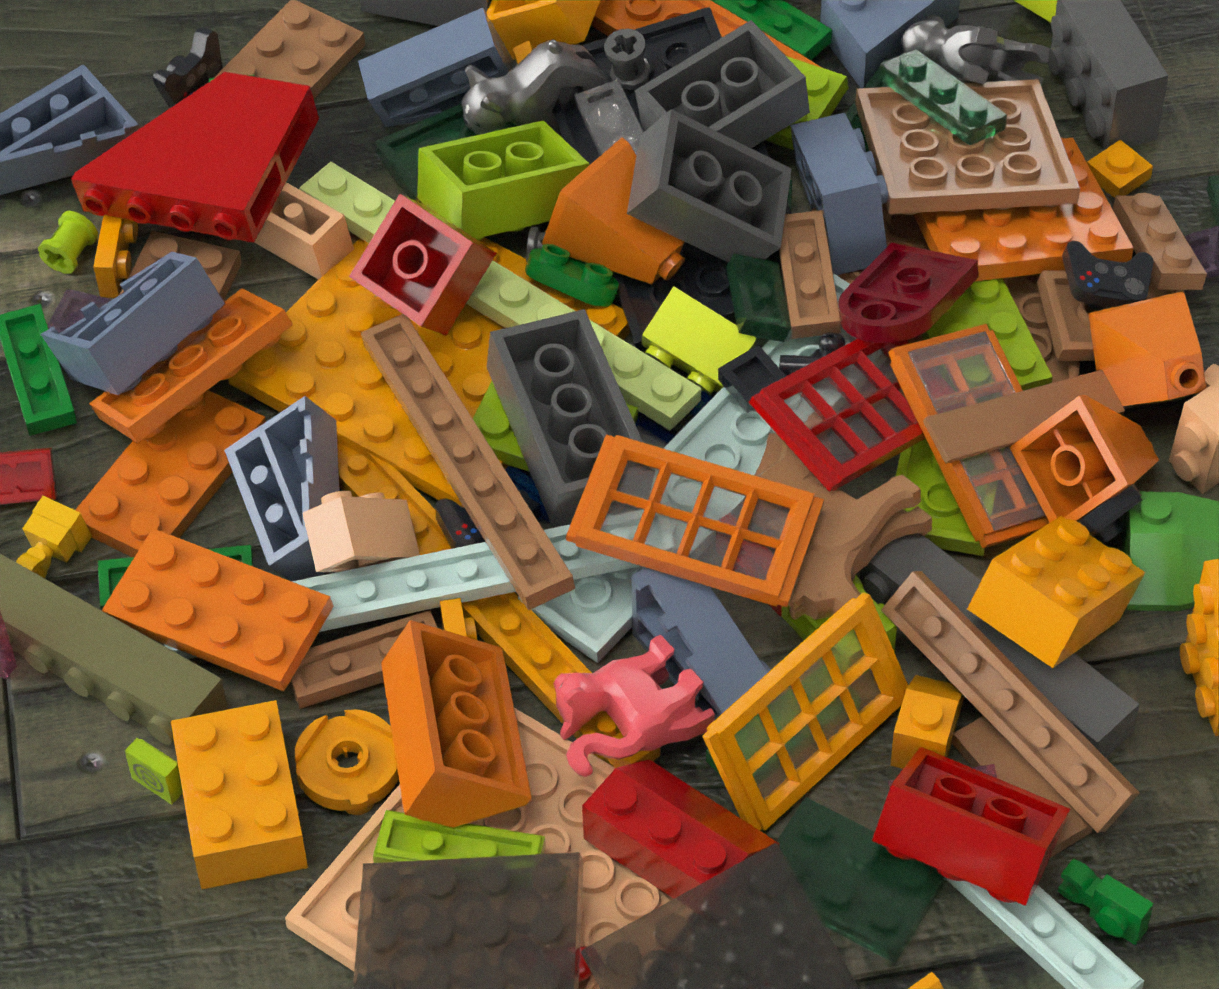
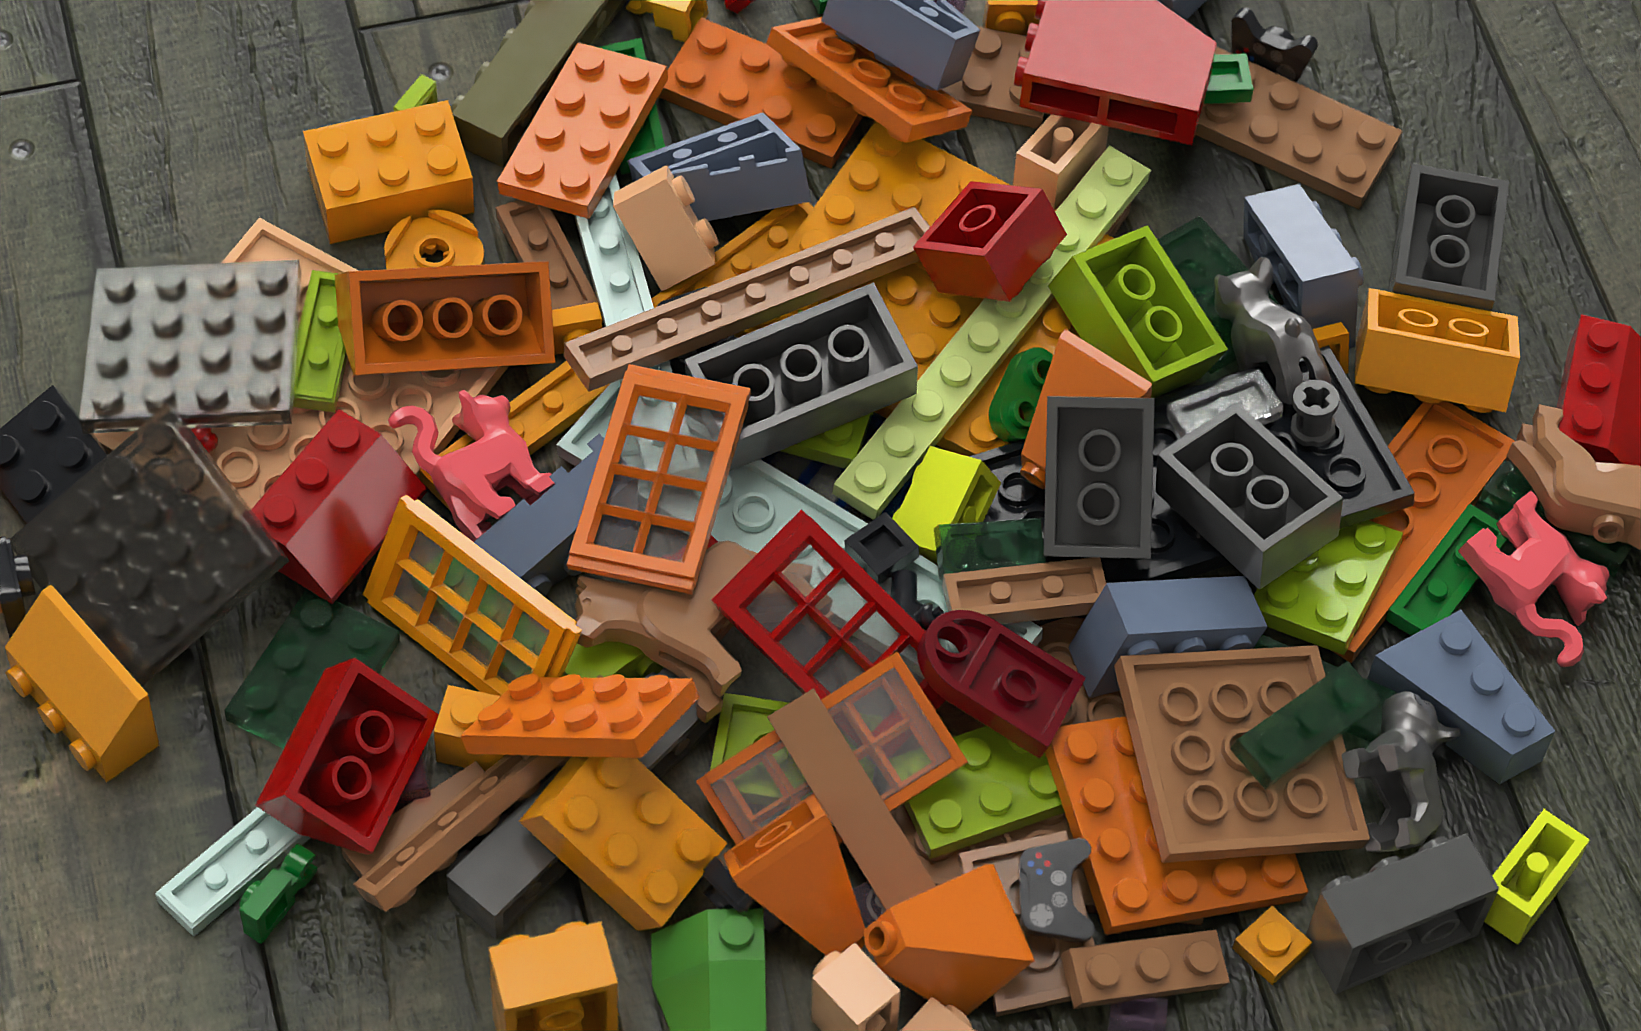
camera: 80 degrees right, 5 degrees up
none -> orange plate [460,674,700,758]

